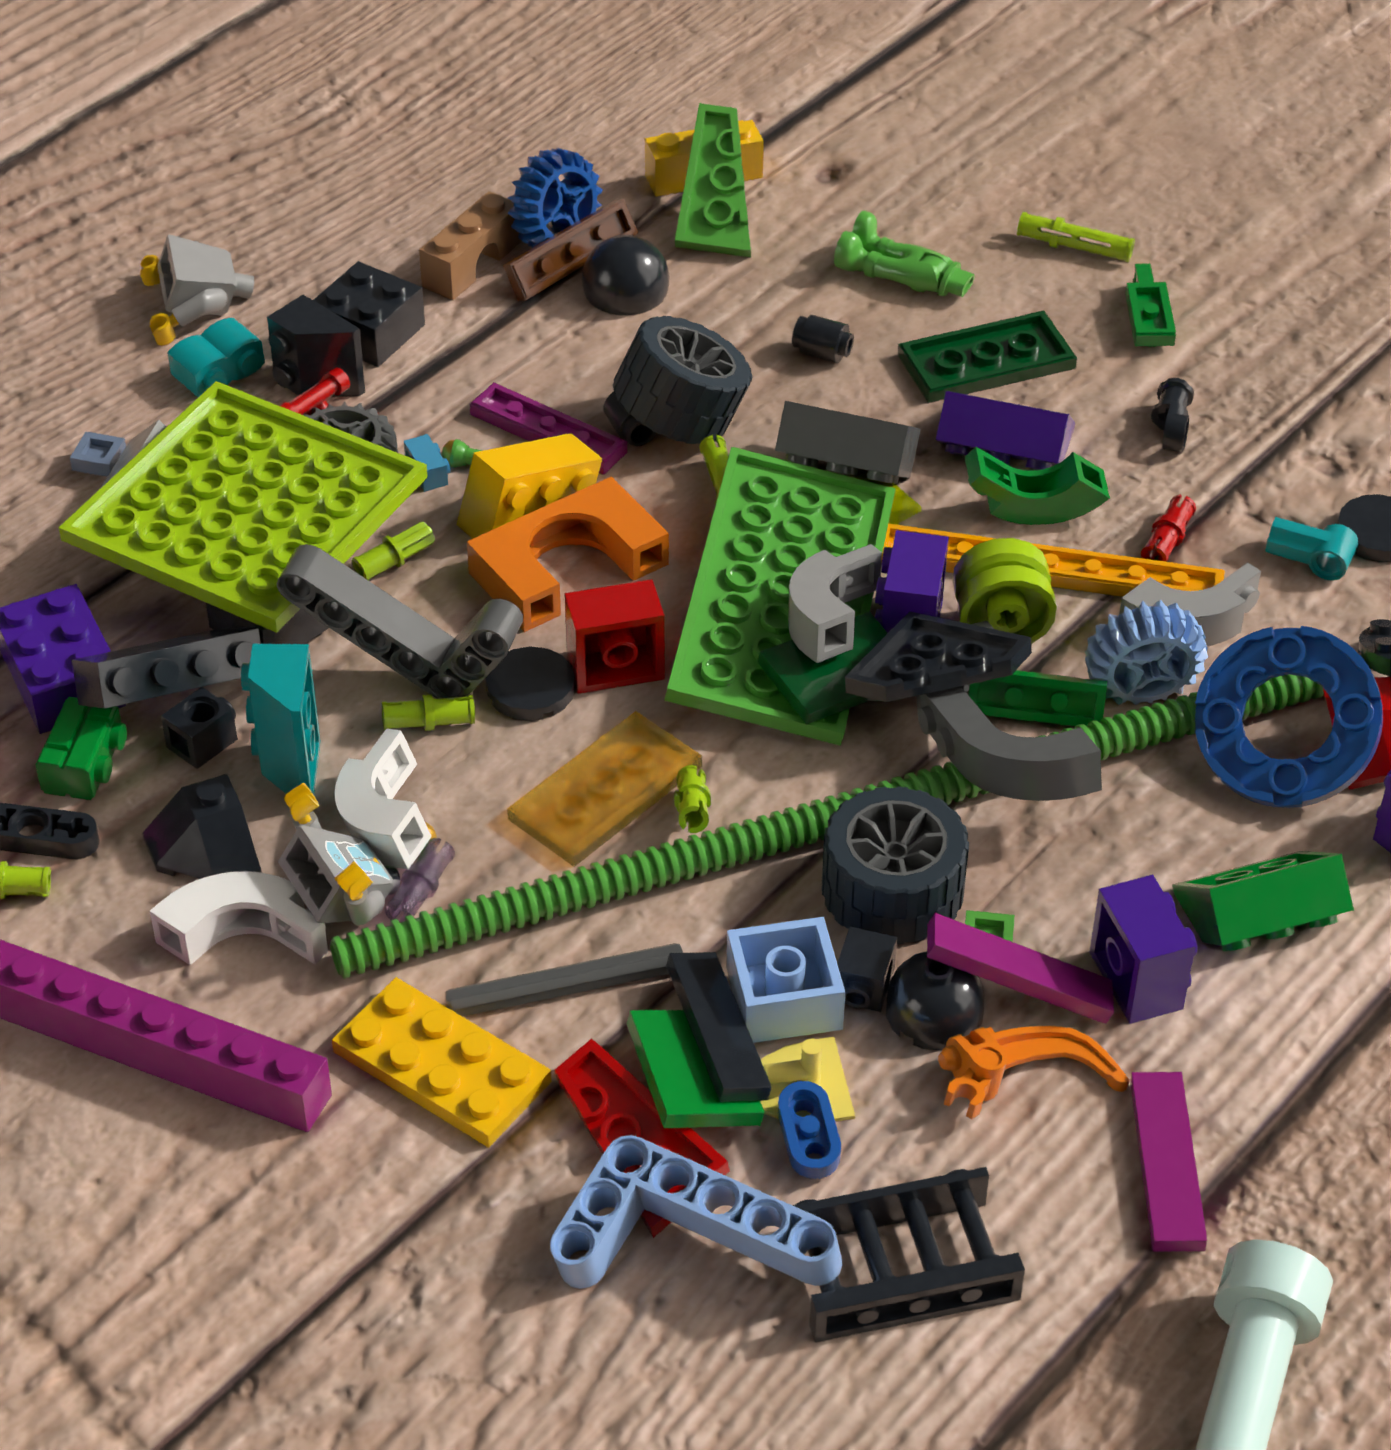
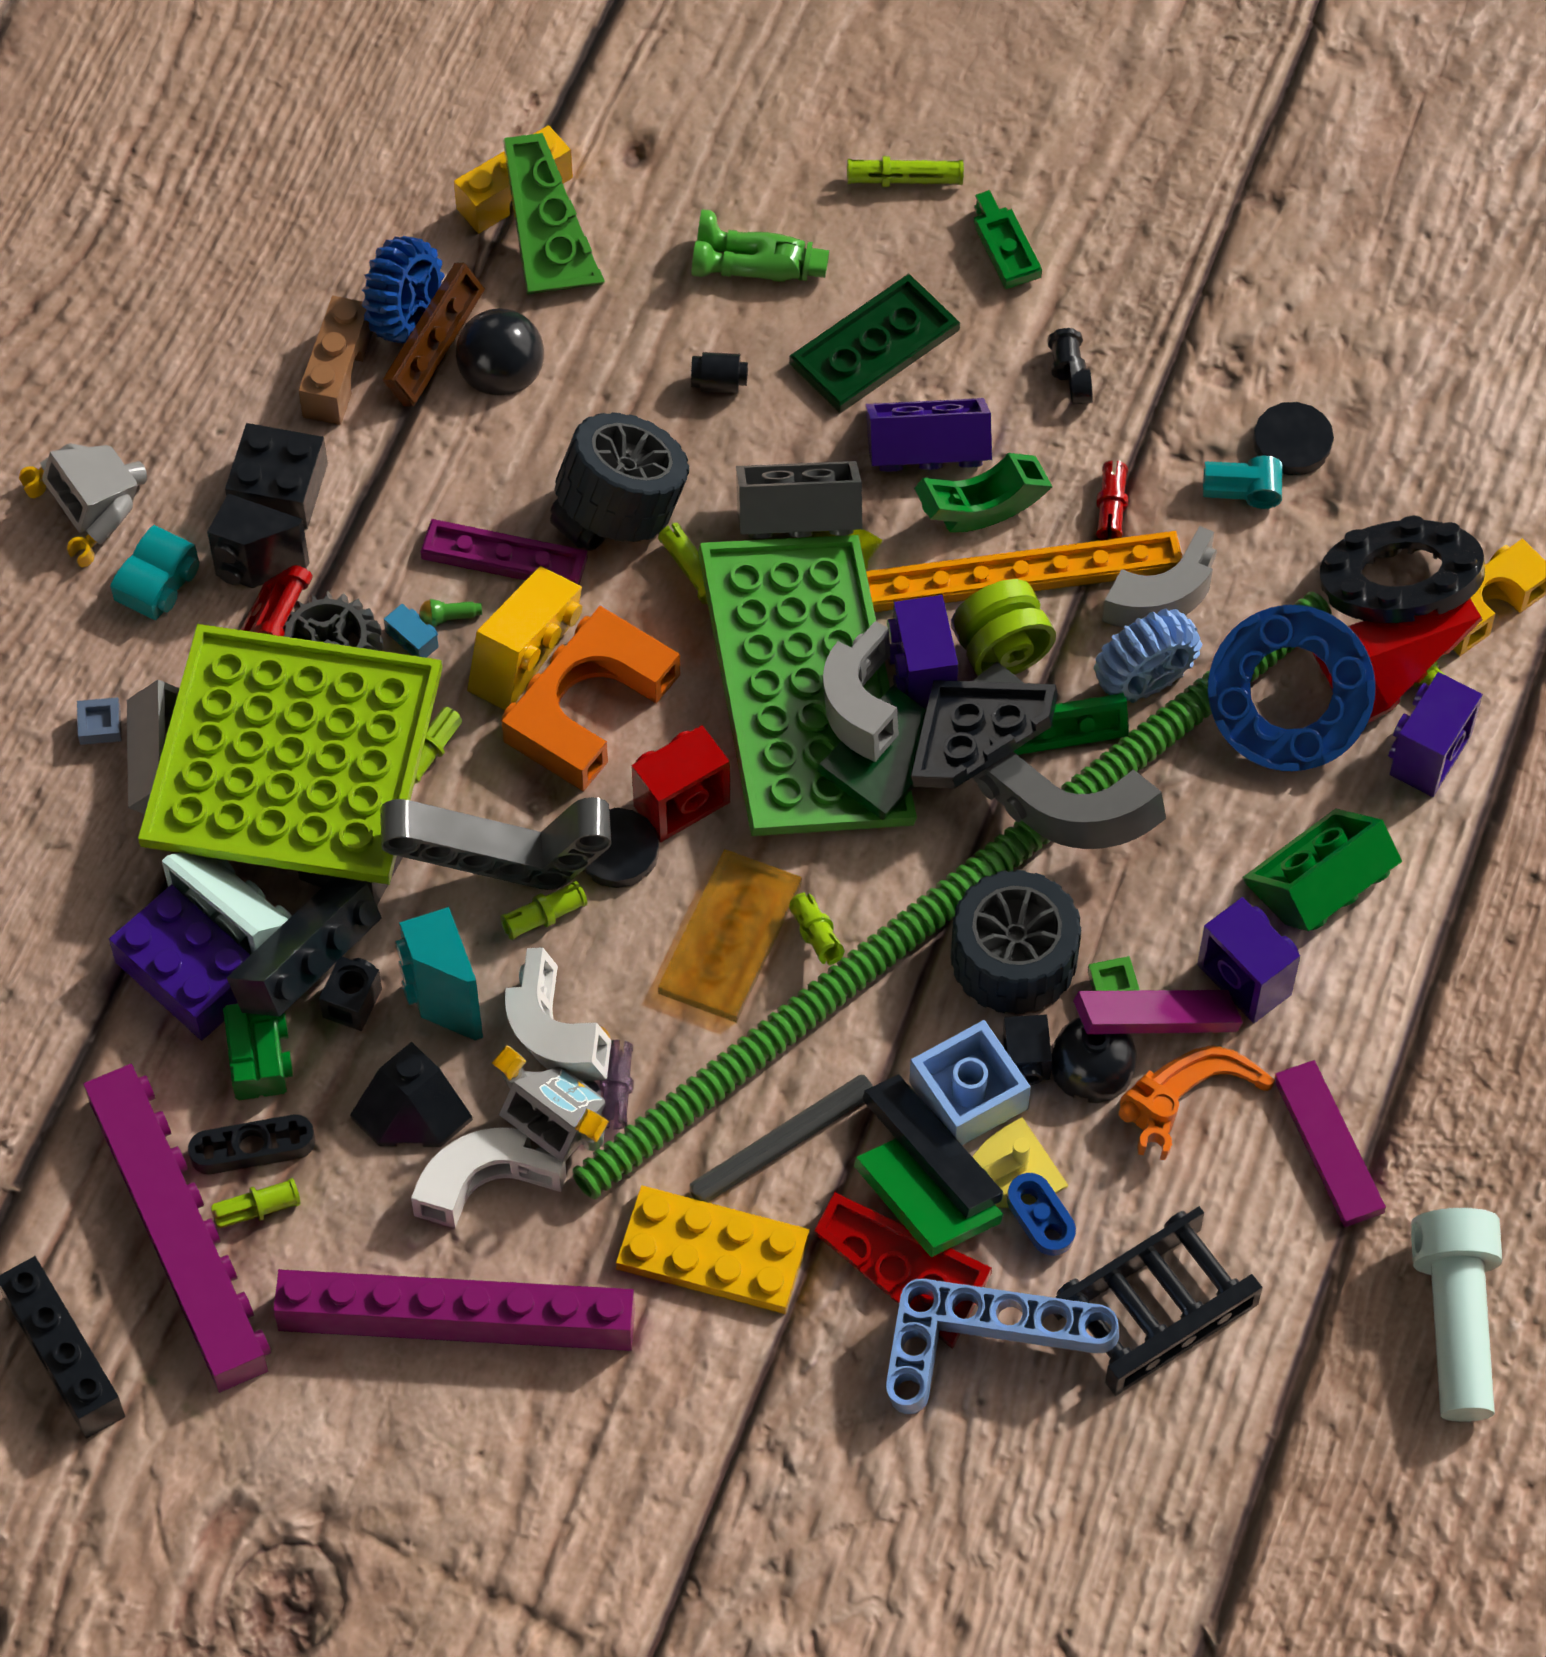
camera: 20 degrees left, 15 degrees up
none -> light aqua slope [162,853,292,955]

